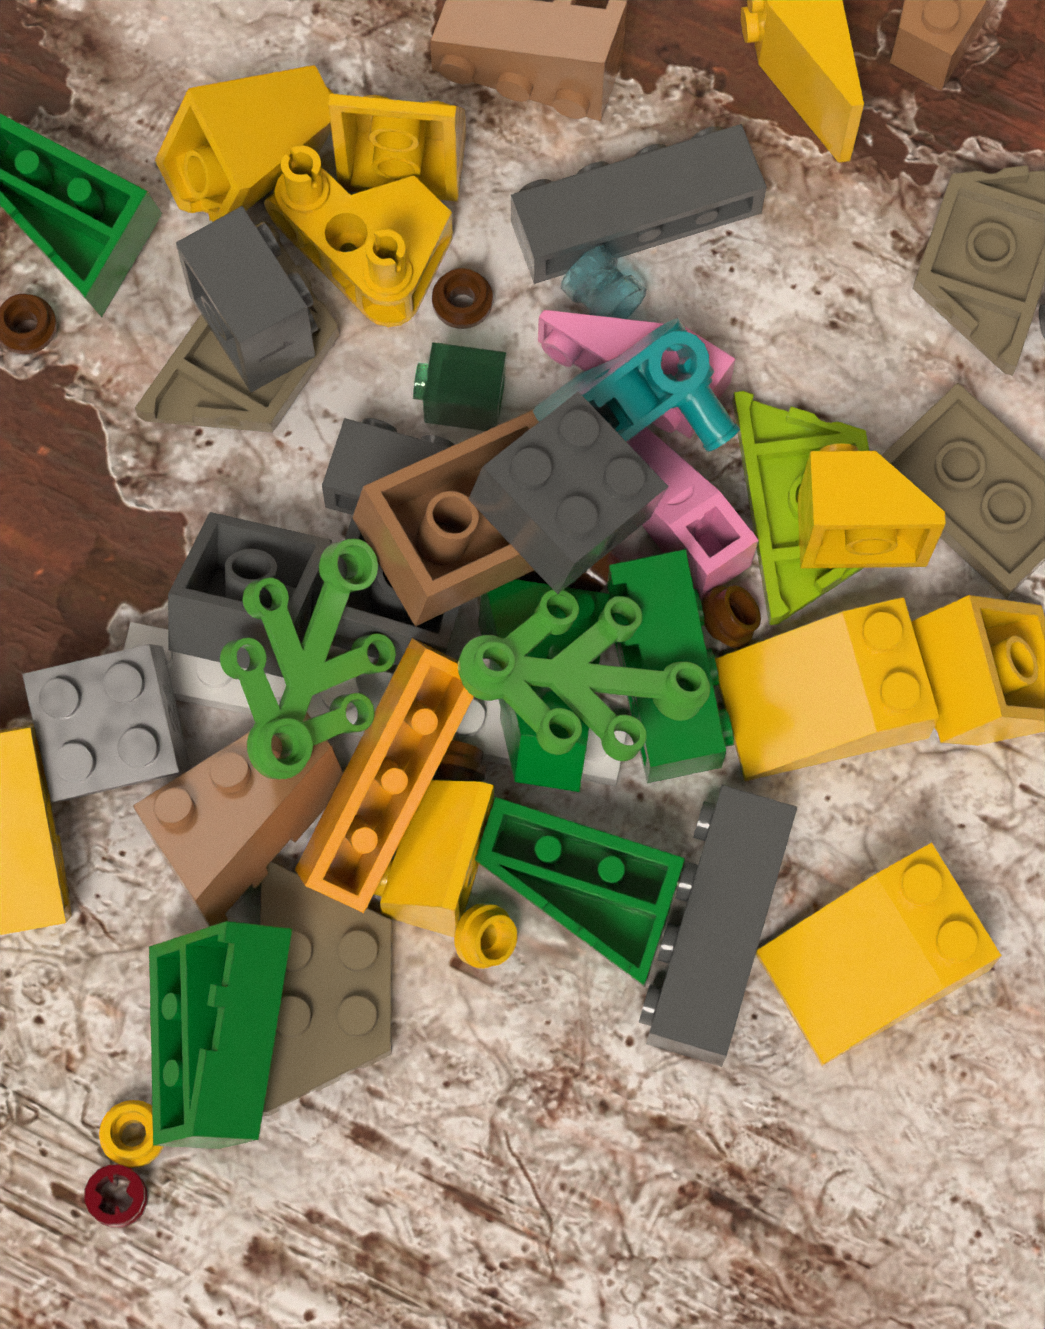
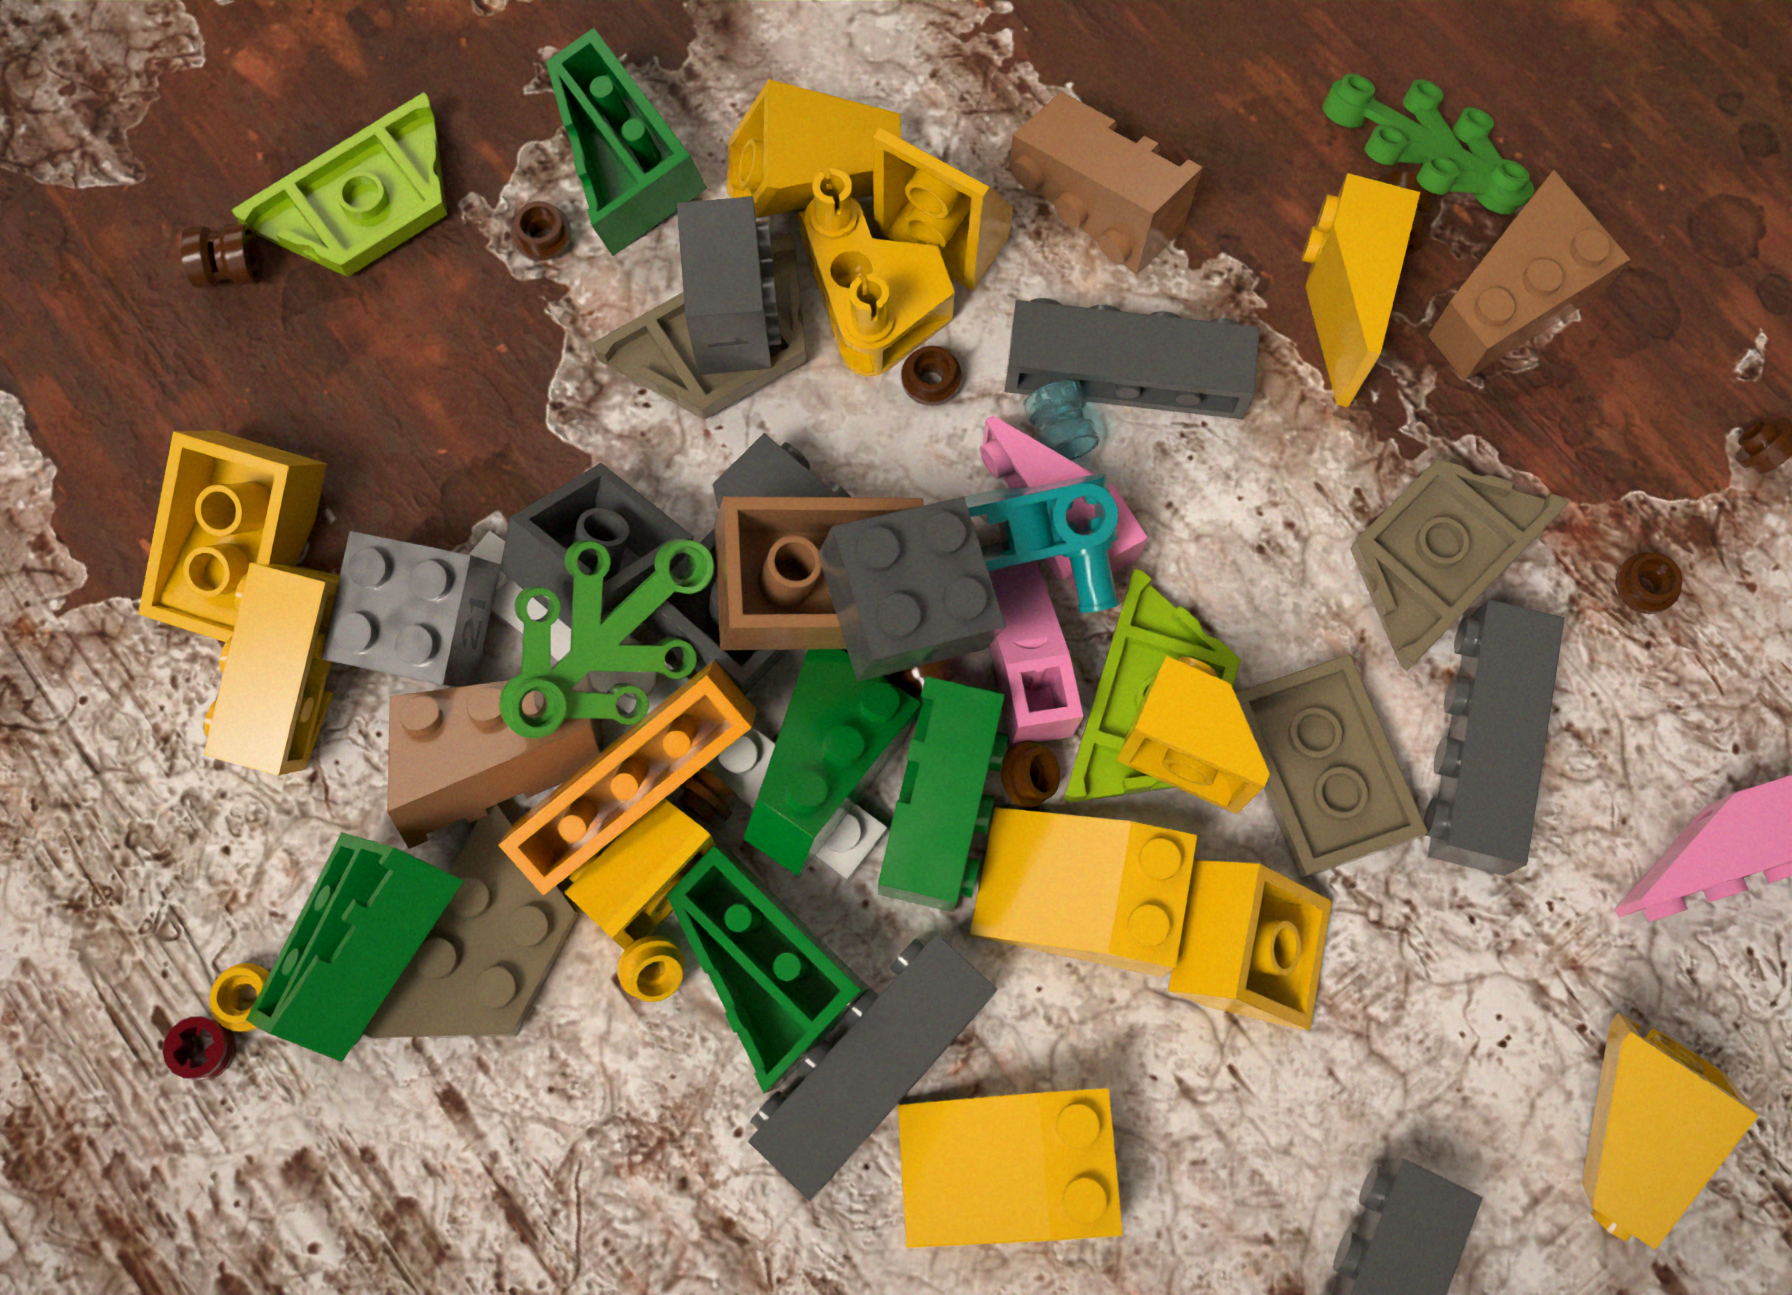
camera: 25 degrees right, 0 degrees up
clear green brick [413,342,506,431] -> none
bright green plant [458,590,710,761] -> none

